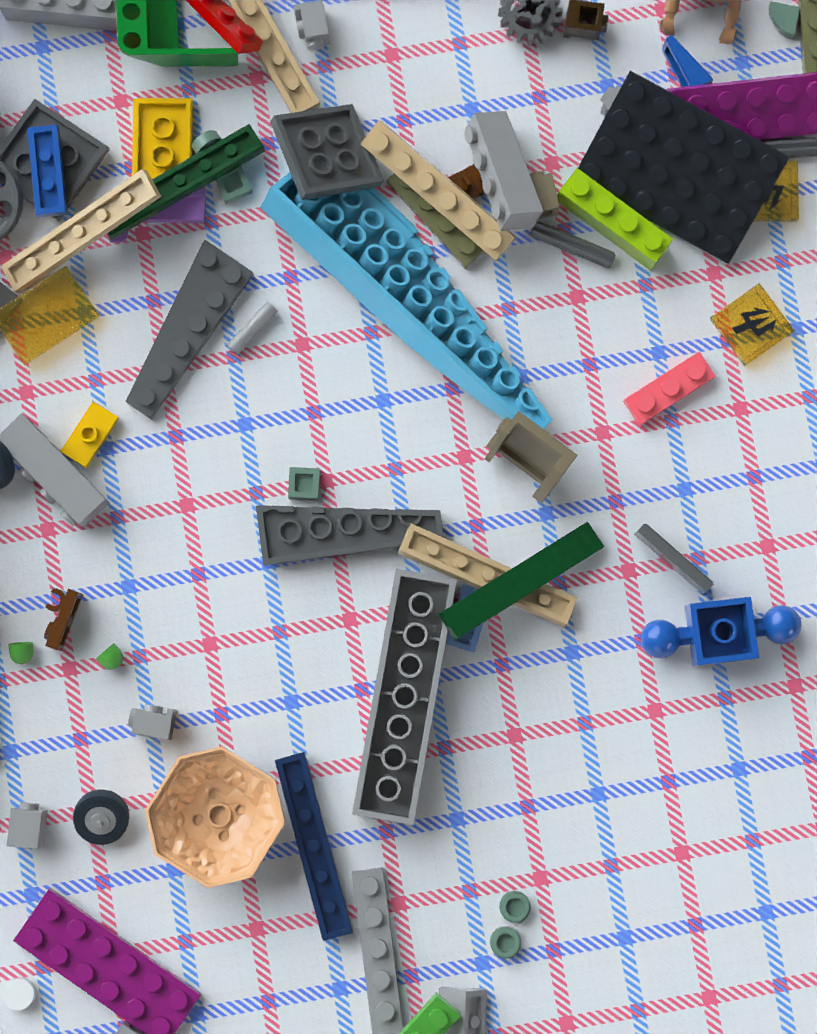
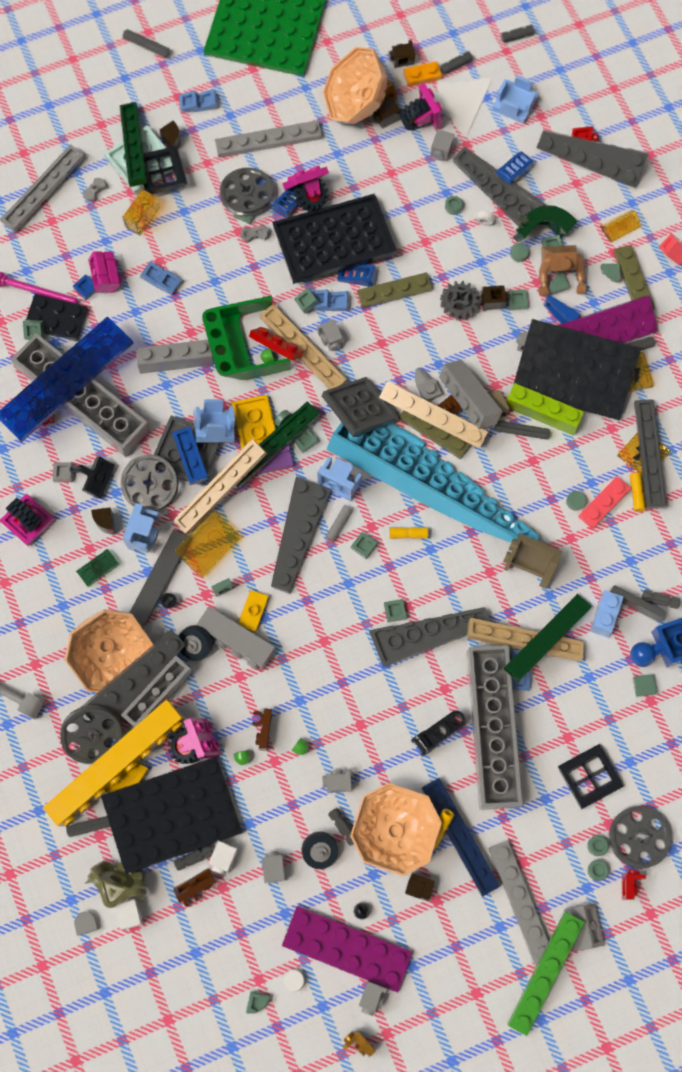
camera: 15 degrees left, 10 degrees down
none -> light blue panel [193,399,235,442]
none -> sand green tile [211,578,233,597]
none -> bright green hinge [261,348,275,363]
none -> light blue panel [317,457,362,501]
none -> dark grey axle [328,808,354,846]
none -> sand green tile [351,532,377,559]
none -> black hinge [354,903,370,920]
none -> yellow piece [389,527,428,539]
none -> dark brown panel [405,873,435,902]
none -> black piece [411,711,465,757]
none -> light grey plate [415,368,442,401]
none -> yellow piece [434,809,454,849]
none -> sand green tile [508,290,528,310]
none -> sand green tile [551,271,570,295]
none -> black piece [557,744,624,810]
none -> sand green tile [566,491,586,511]
none -> light blue brick [589,590,623,638]
none -> dark grey wedge [609,806,671,869]
none -> red bracket [622,870,646,900]
none -> yellow piece [630,473,646,512]
none -> sand green tile [633,674,657,697]
none -> dark grey tile [634,399,666,509]
none -> dark grey axle [642,590,680,609]

